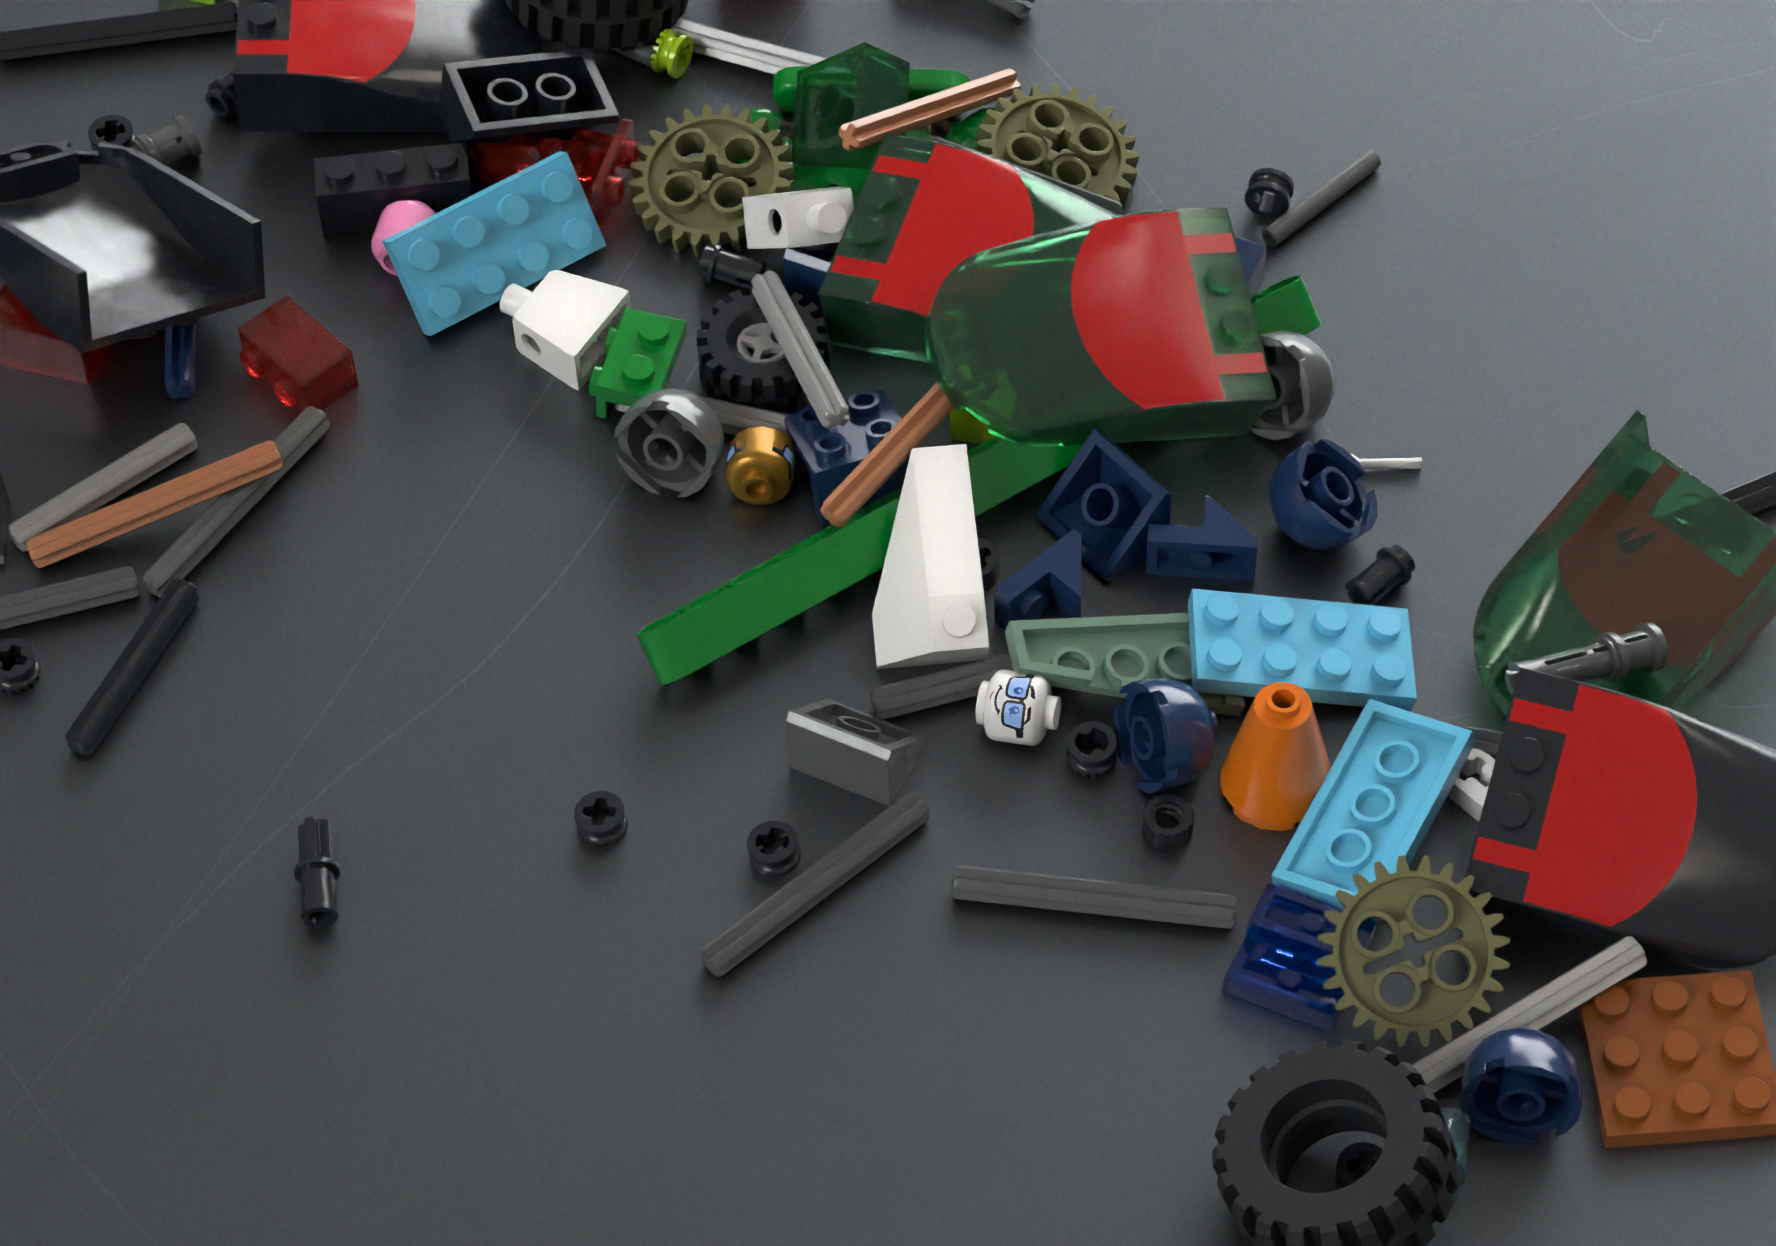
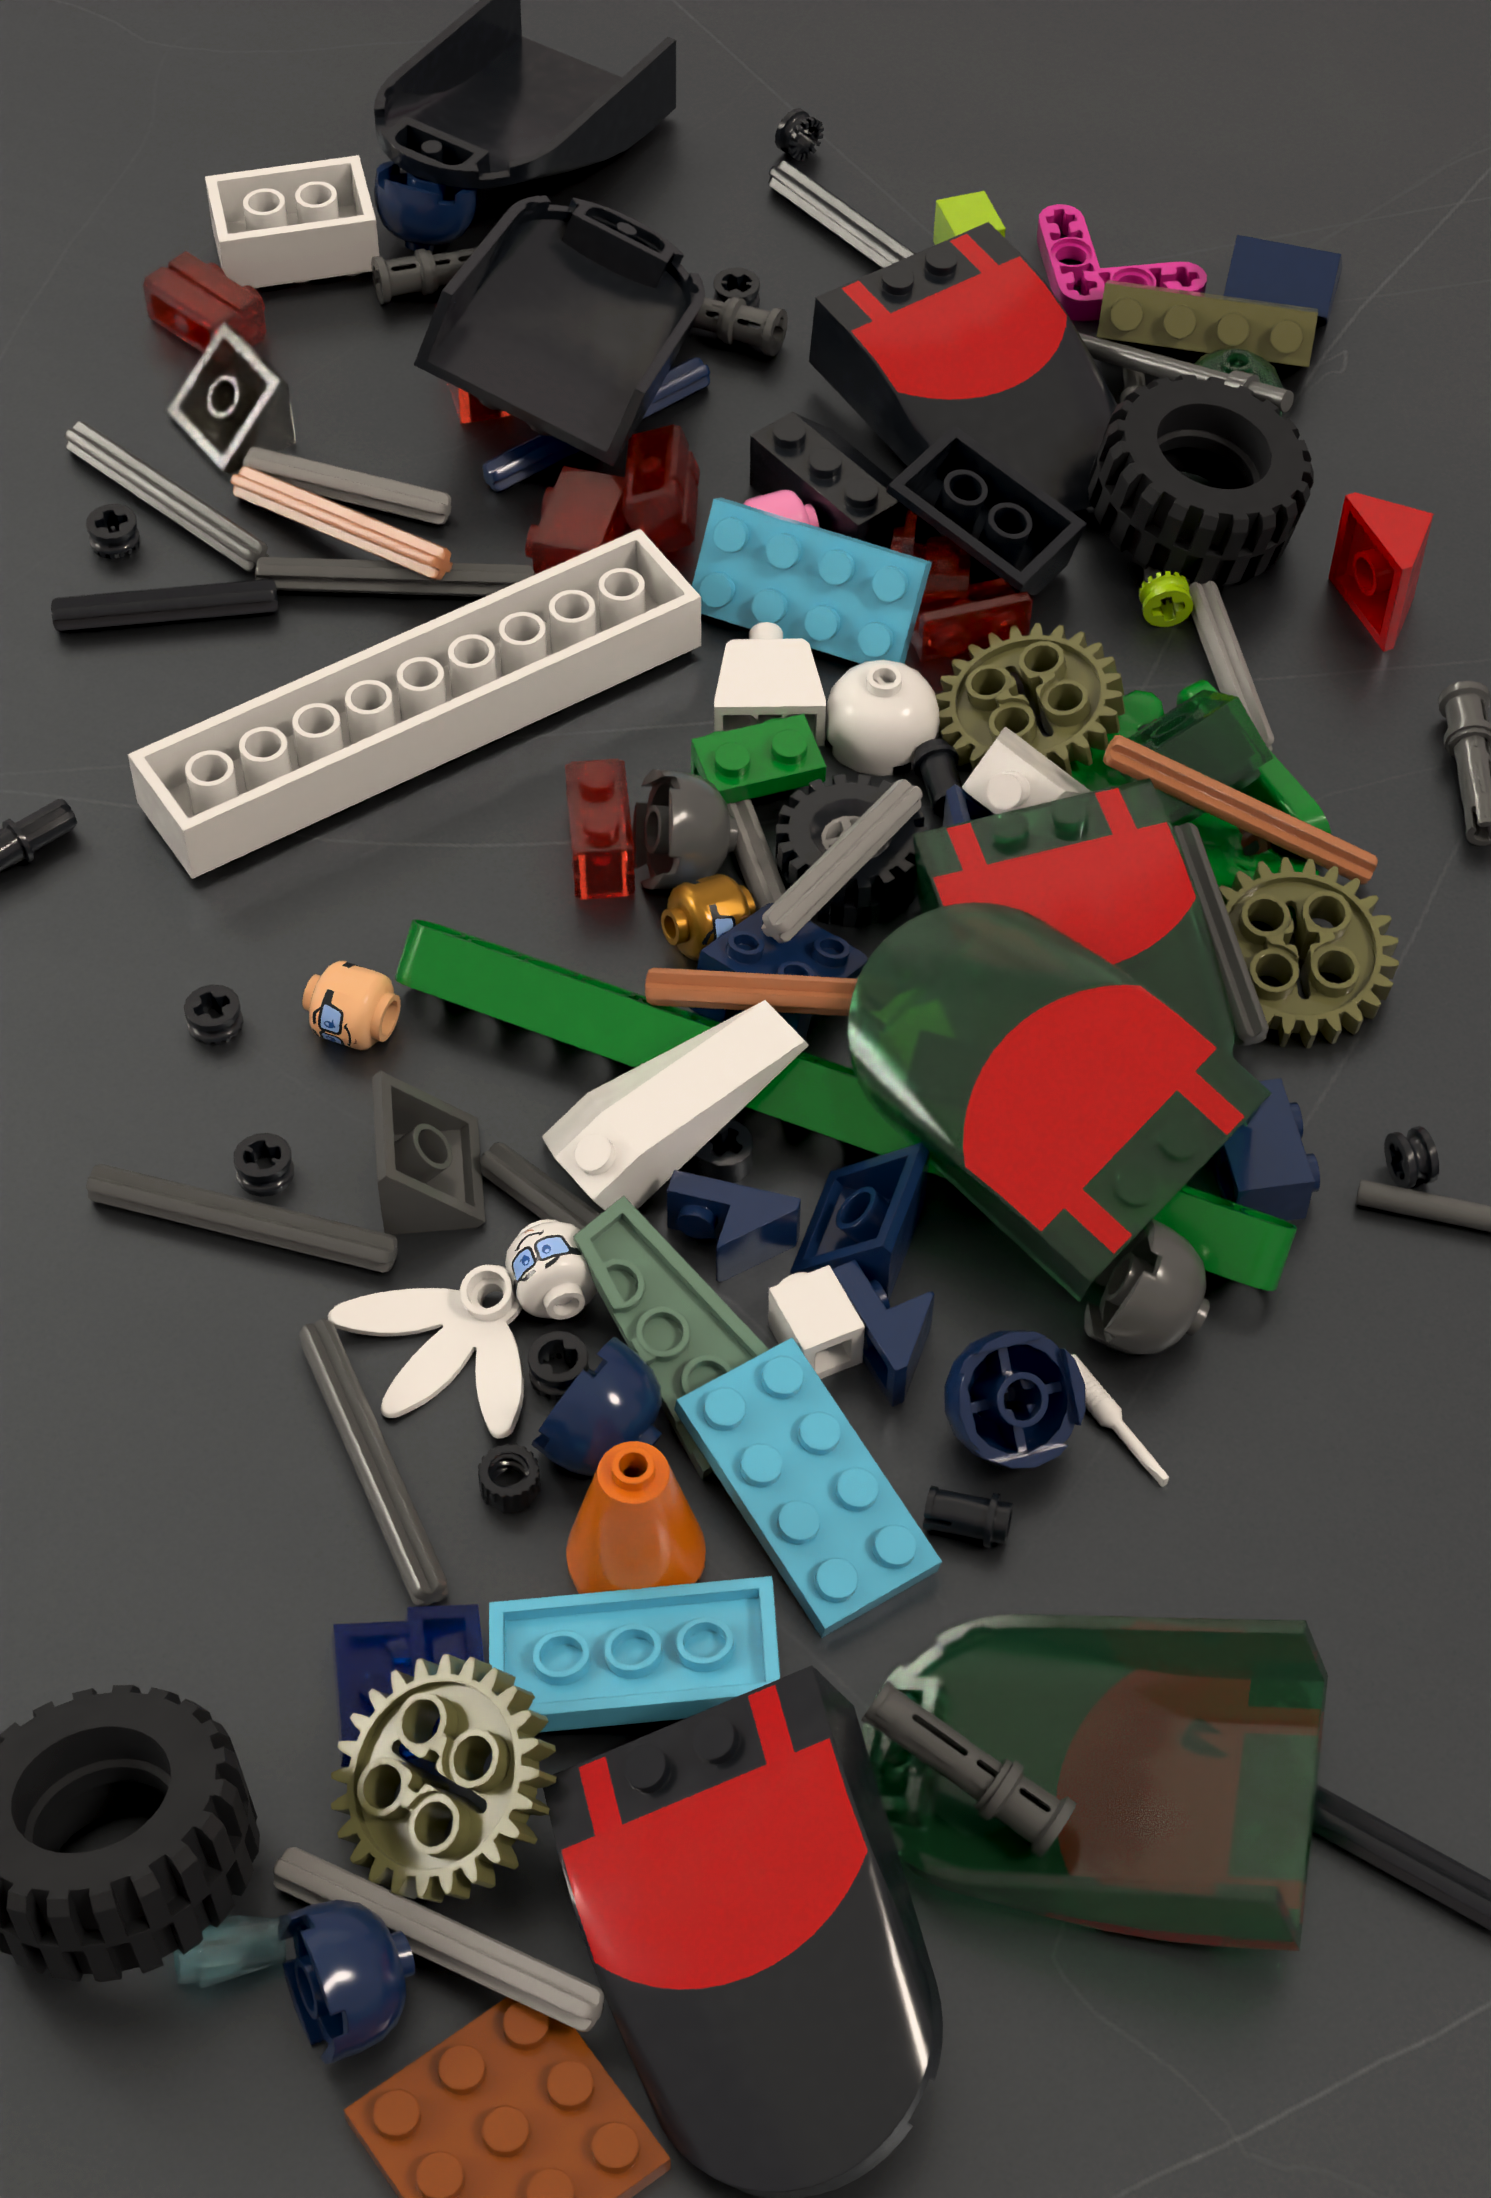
camera: 55 degrees right, 0 degrees up
none -> white brick [128,529,701,879]
none -> light nougat head [302,961,401,1051]
none -> white plant [328,1265,524,1439]
none -> clear red brick [565,758,635,900]
none -> clear red brick [622,424,700,552]
none -> white brick [768,1265,865,1379]
none -> white cylinder [825,660,940,776]

